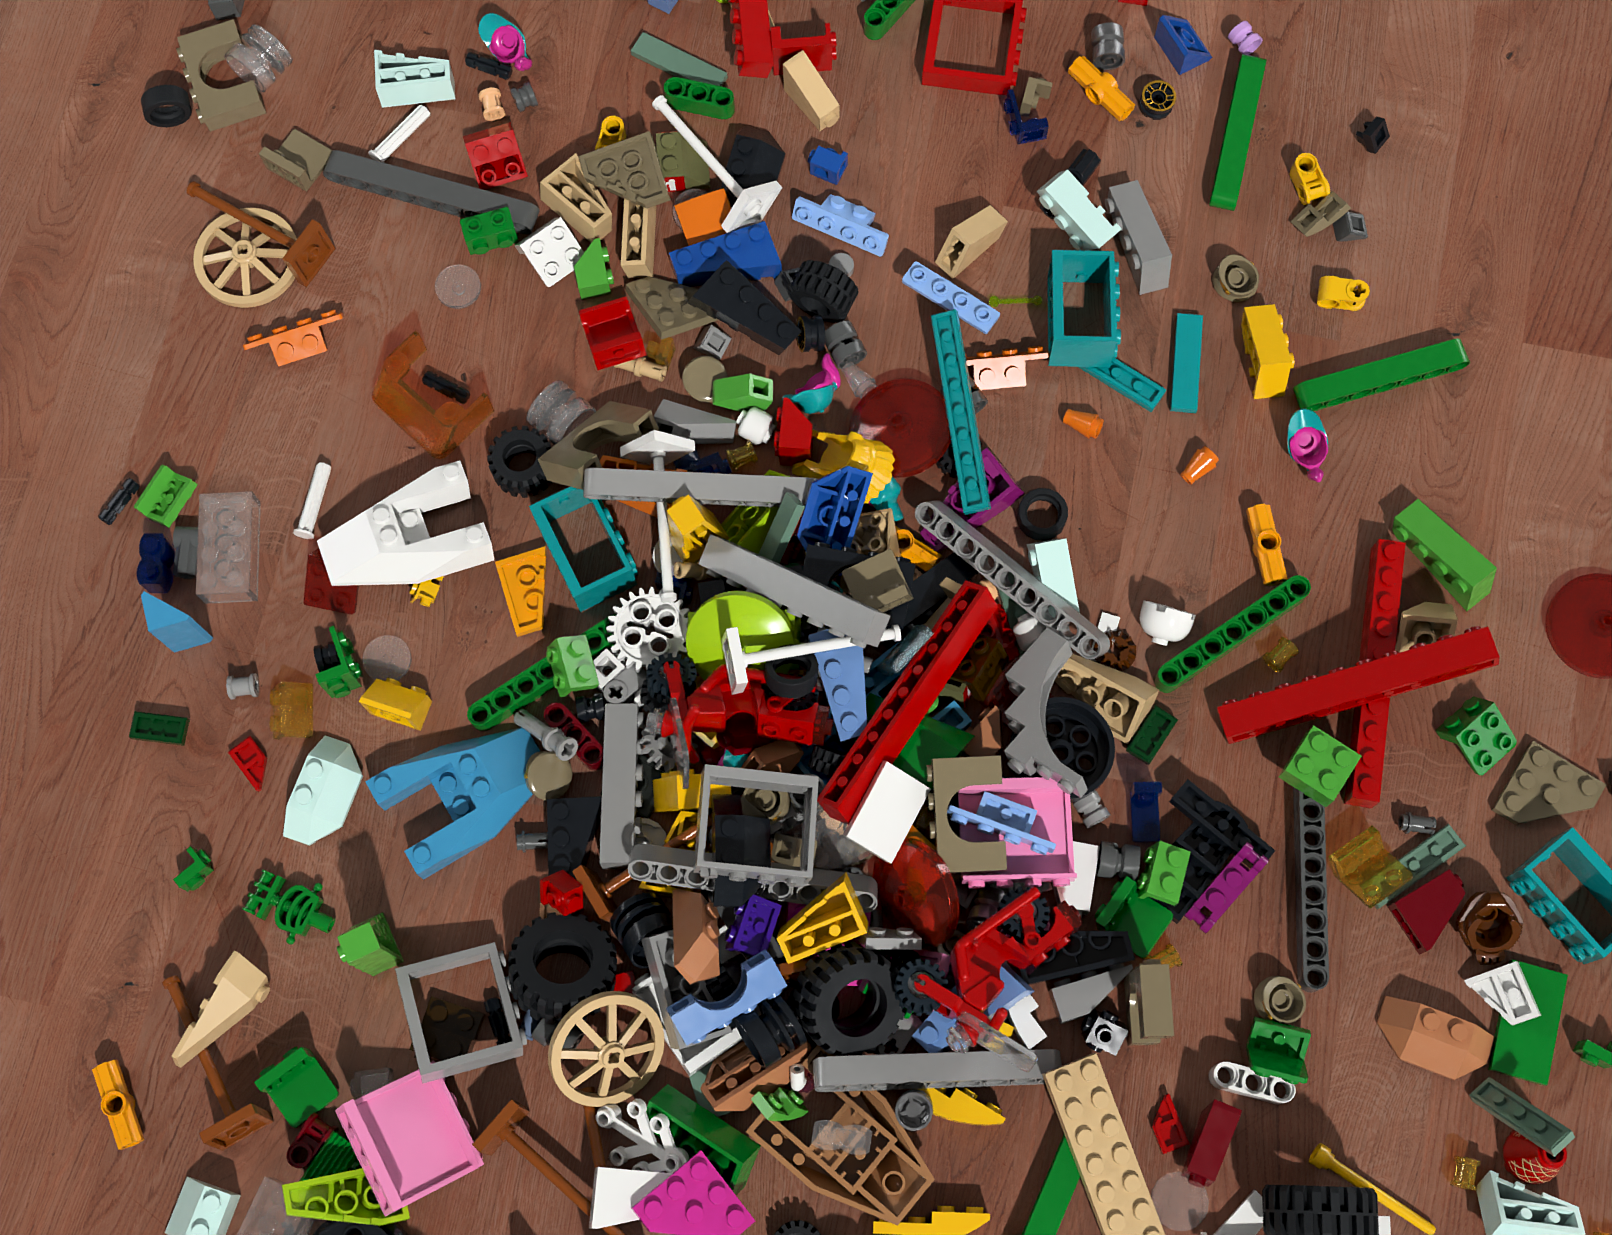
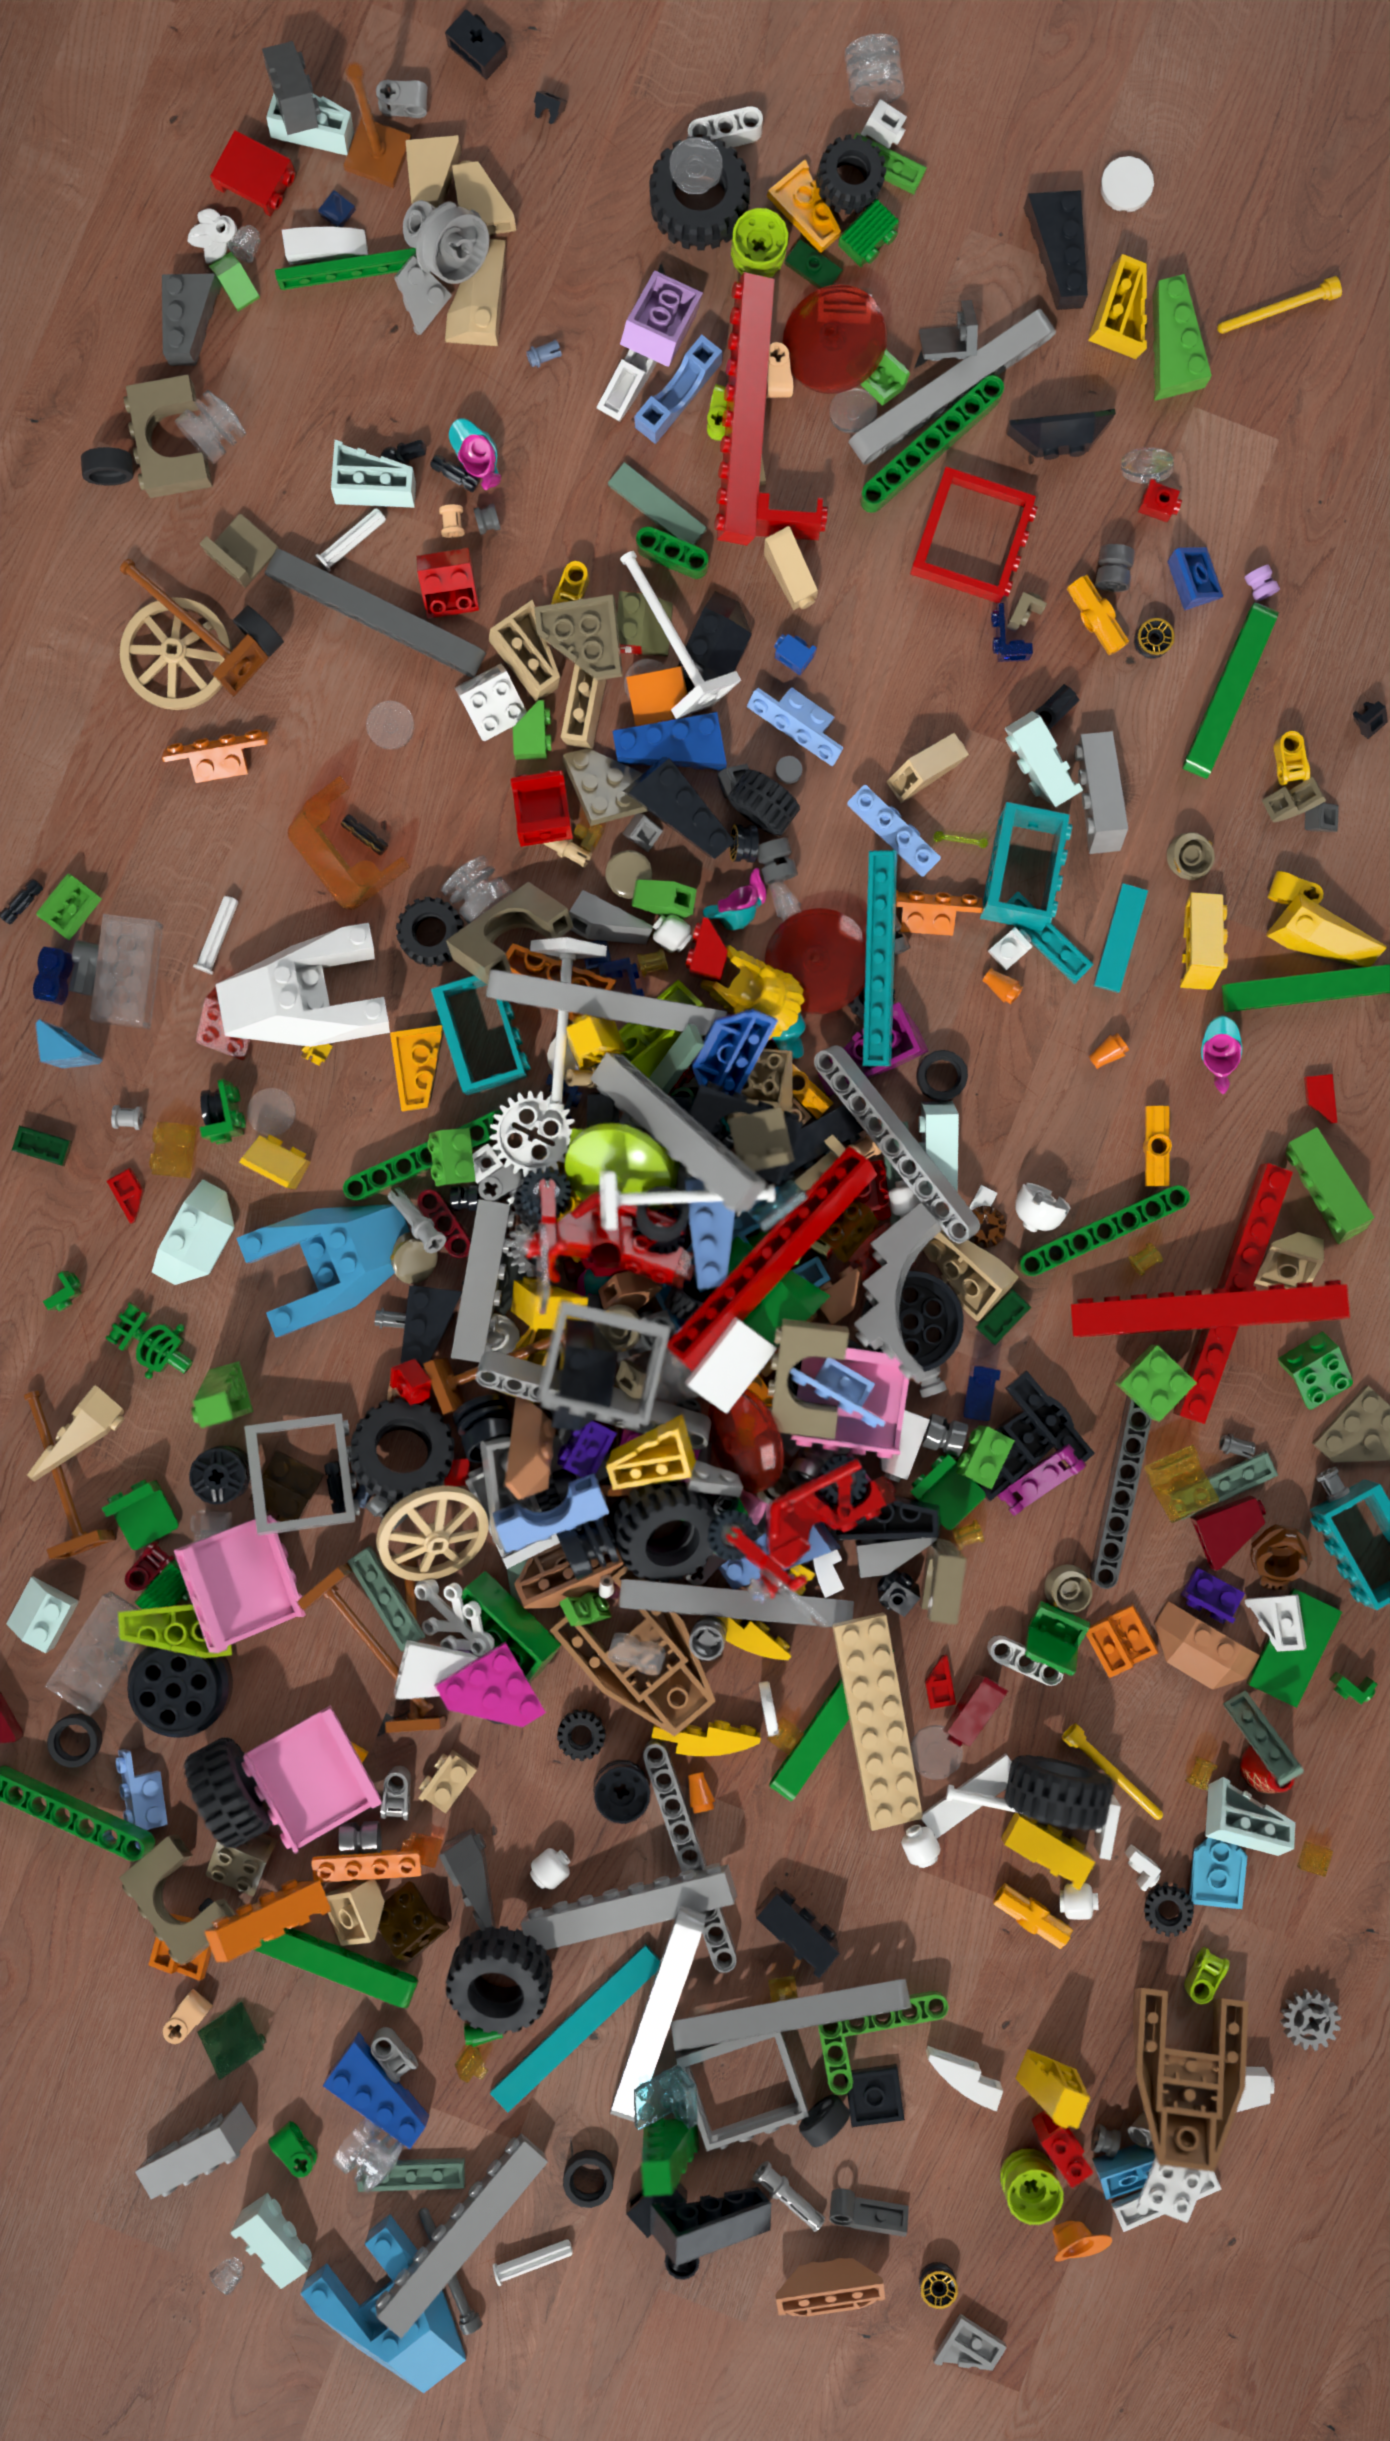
camera: 10 degrees right, 15 degrees up
green bracket [460,207,519,255] -> none
none -> black wheel [189,1445,251,1505]
none -> black tyre [233,606,284,657]
none -> sand green tile [347,1546,426,1652]
none -> black axle [380,440,427,465]
none -> white tile [759,1681,779,1736]
none -> clear yellow tile [767,1716,804,1755]
none -> white bracket [988,927,1032,971]
none -> orange slope [1086,1604,1159,1678]
none -> dark purple bracket [1181,1567,1245,1624]
none -> yellow wedge [1266,893,1387,967]
none -> red tile [1304,1074,1338,1124]
none -> light grey bush [1316,1467,1350,1502]

